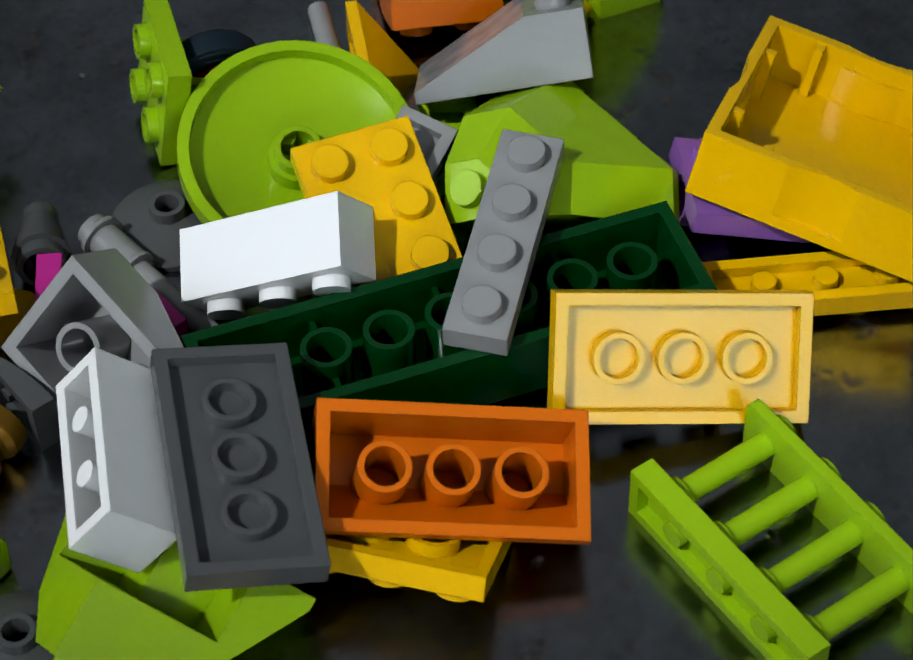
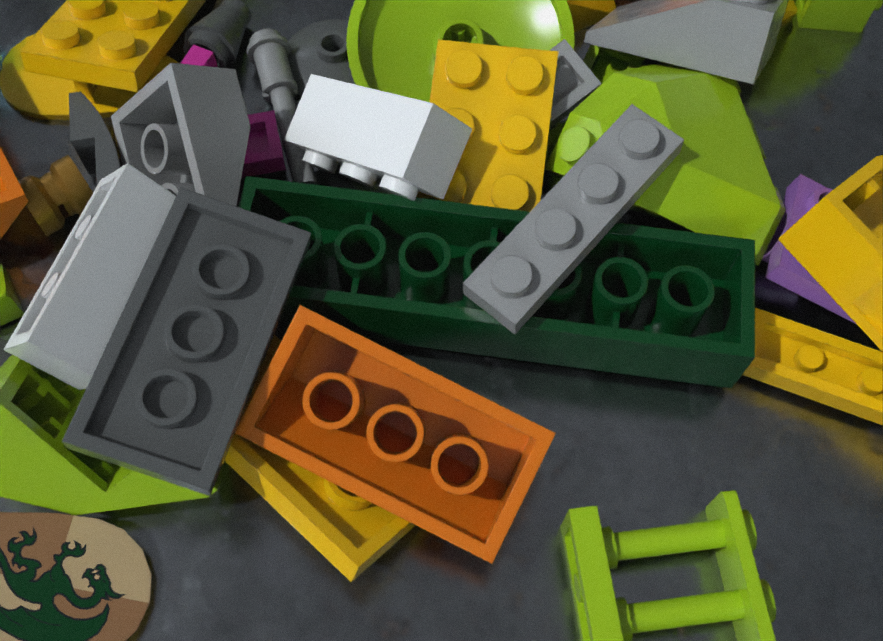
camera: 25 degrees right, 15 degrees up
yellow plate [547,289,814,425] -> none

